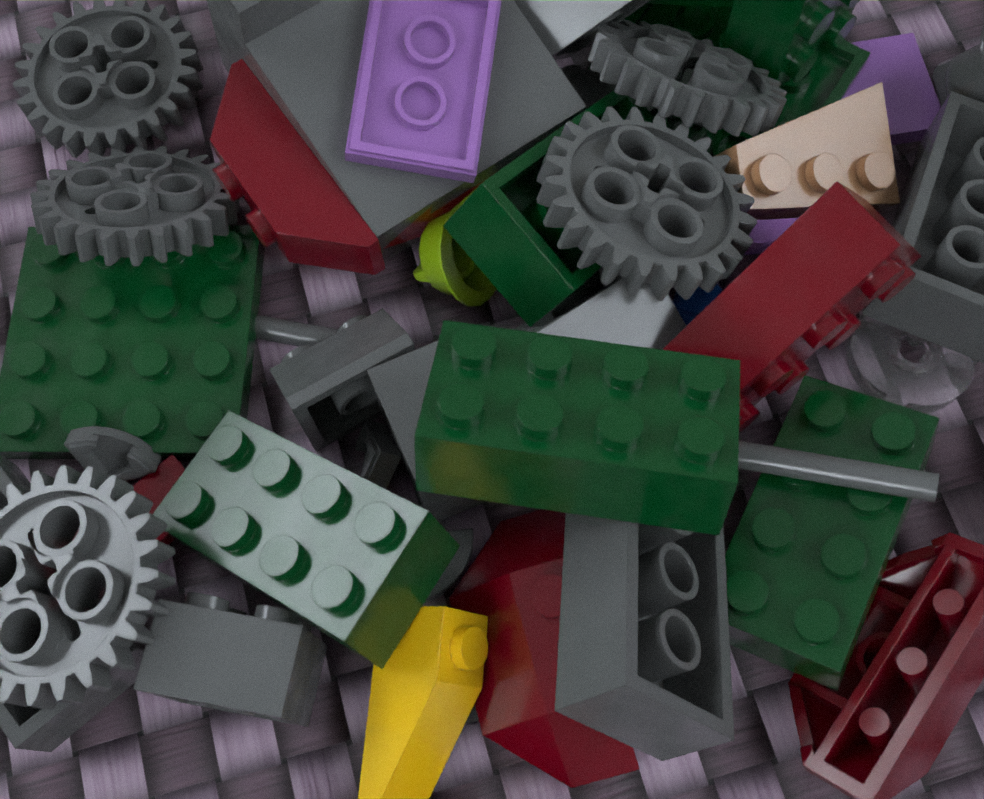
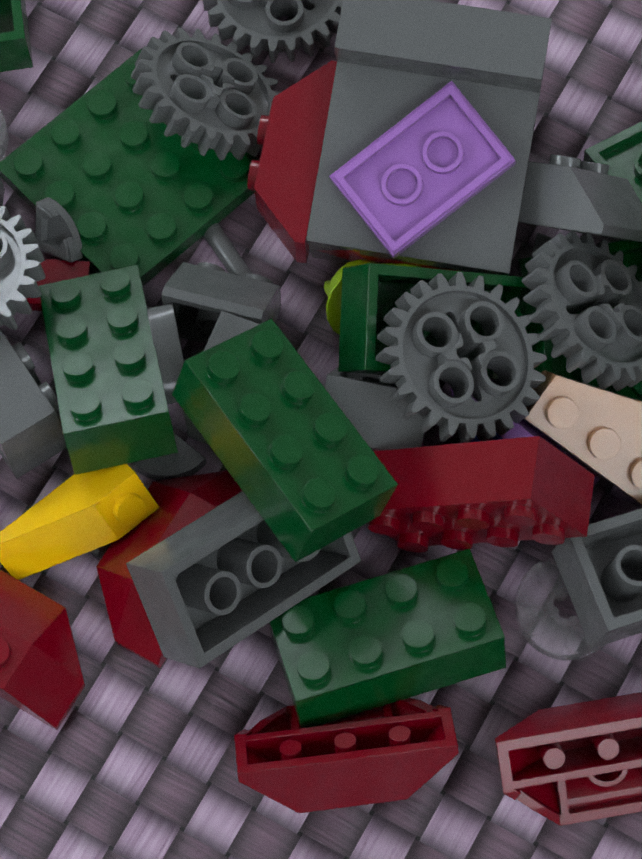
camera: 45 degrees right, 0 degrees up
dark grey bar [738,441,939,503] -> none
none -> dark grey beam [147,304,184,404]

